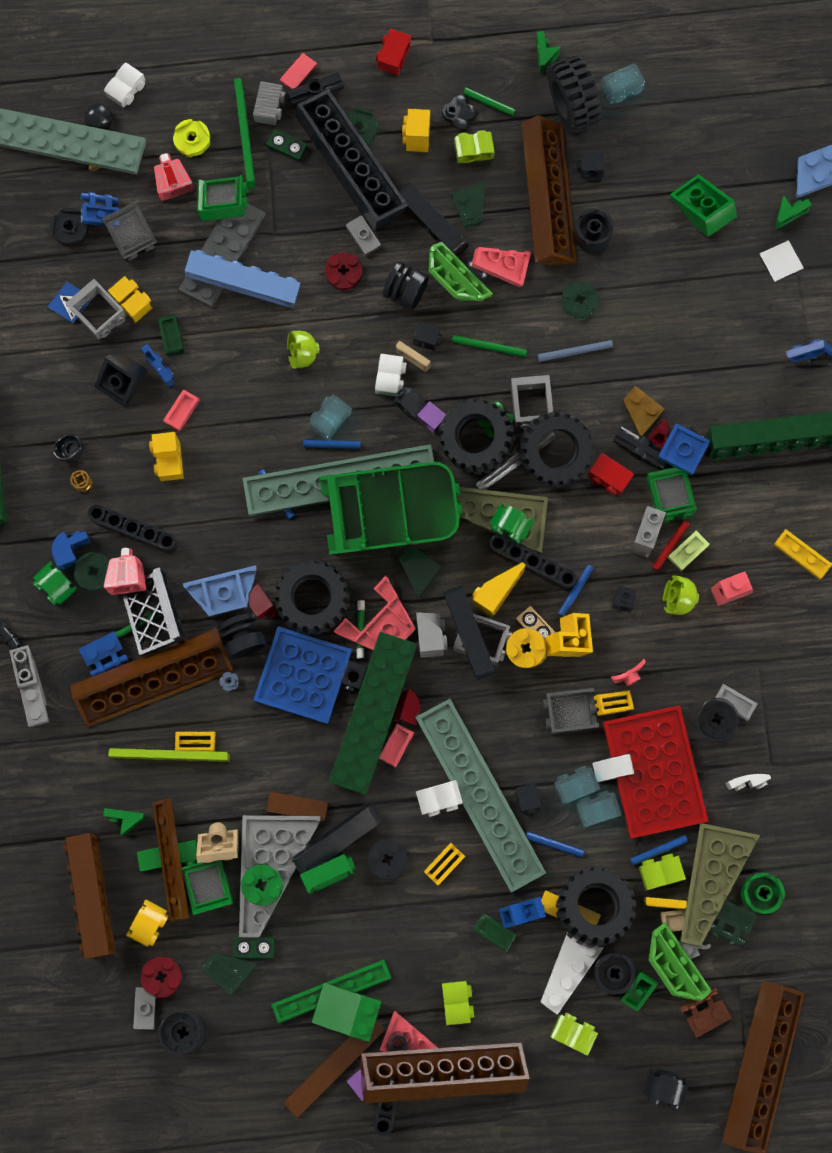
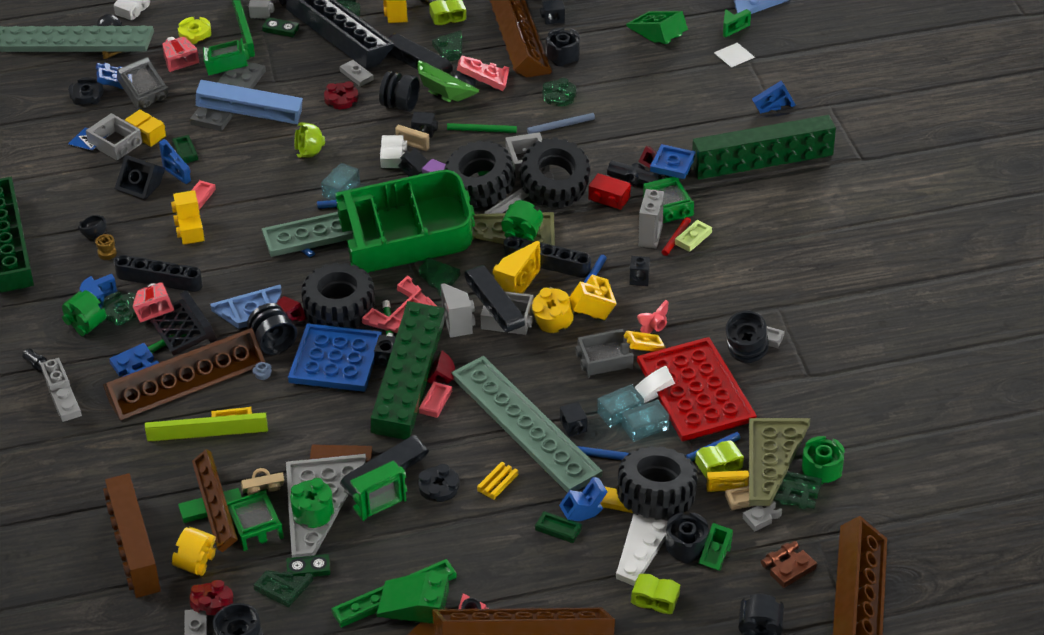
camera: 10 degrees left, 35 degrees down
green slope [103,808,147,836] -> none
white brick [416,780,463,817] -> none
lime brick [442,981,474,1025] -> none
pearl gold wing [623,386,665,436] -> none
bright green wedge [649,922,712,1001] -> none
lime cylinder [663,575,699,615] -> none
coral torso [711,572,753,606] -> none
white slope [725,774,771,791] -> none
yellow tile [773,529,832,580] -> none

